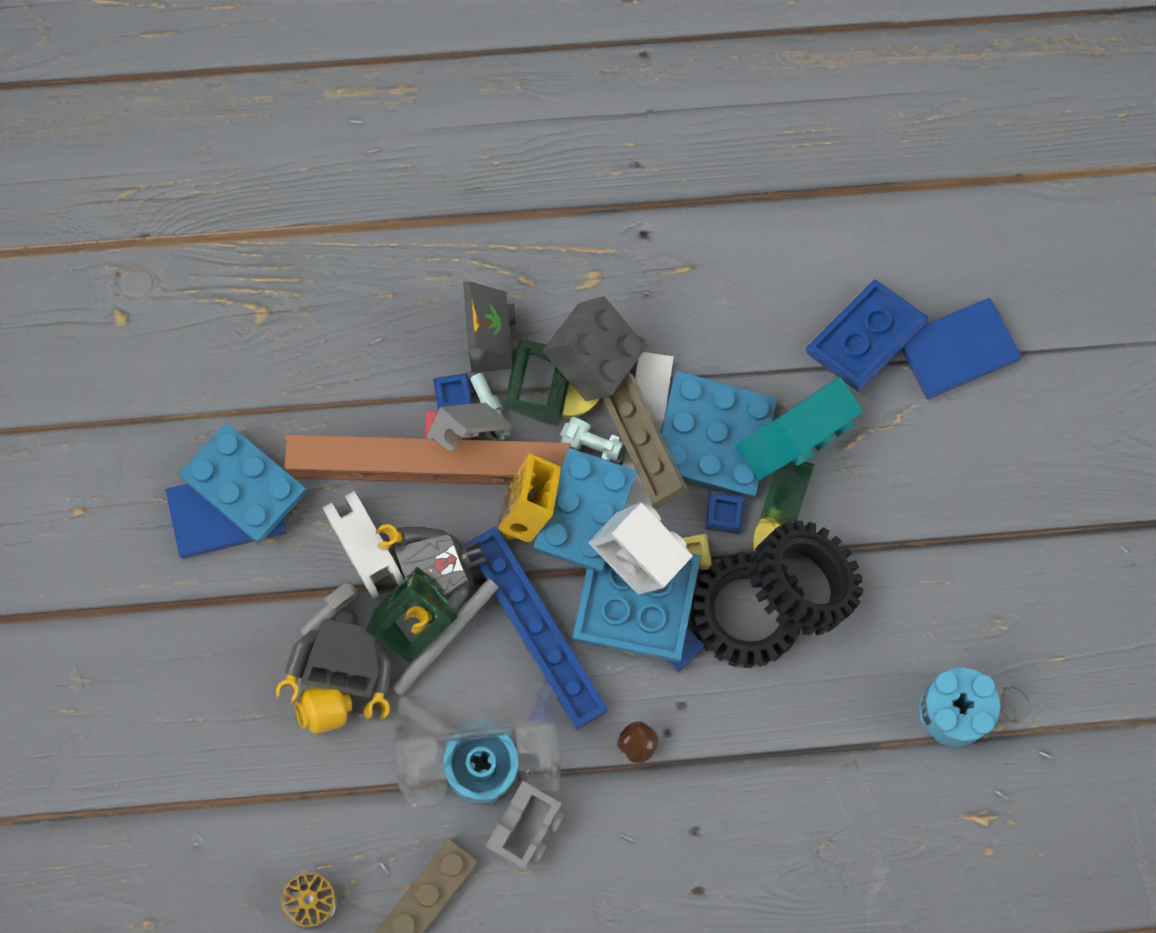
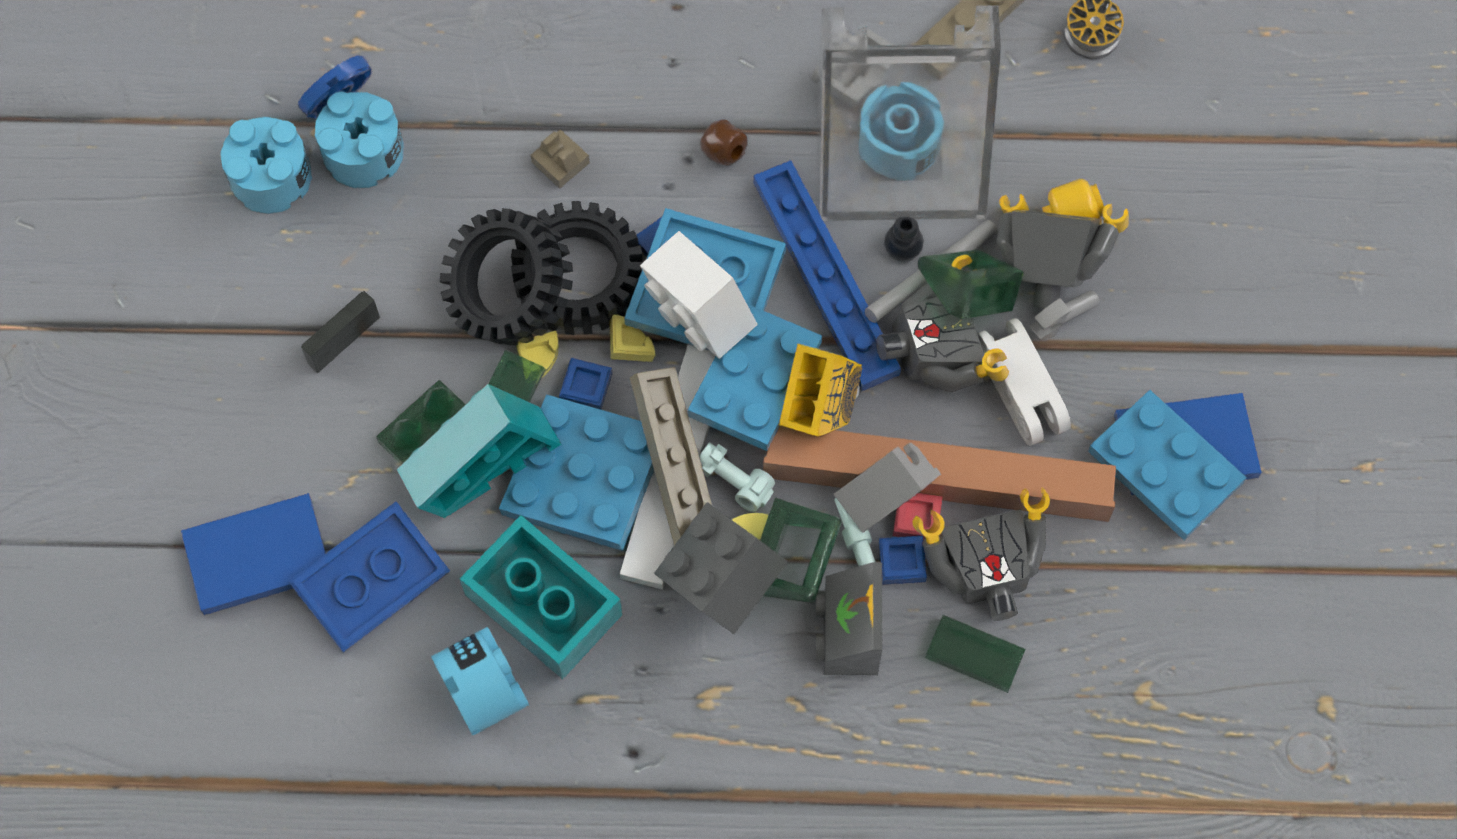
camera: 170 degrees left, 5 degrees down
none -> medium azure brick [220,117,312,214]
none -> blue tile [298,55,372,119]
none -> pearl dark grey tile [301,291,380,373]
none -> clear green tile [376,380,466,465]
none -> medium azure brick [431,627,529,735]
none -> teal brick [460,515,623,680]
none -> dark tan tile [531,129,590,189]
none -> black piece [884,215,924,262]
none -> dark grey torso [912,487,1050,621]
none -> clear green tile [925,615,1026,693]

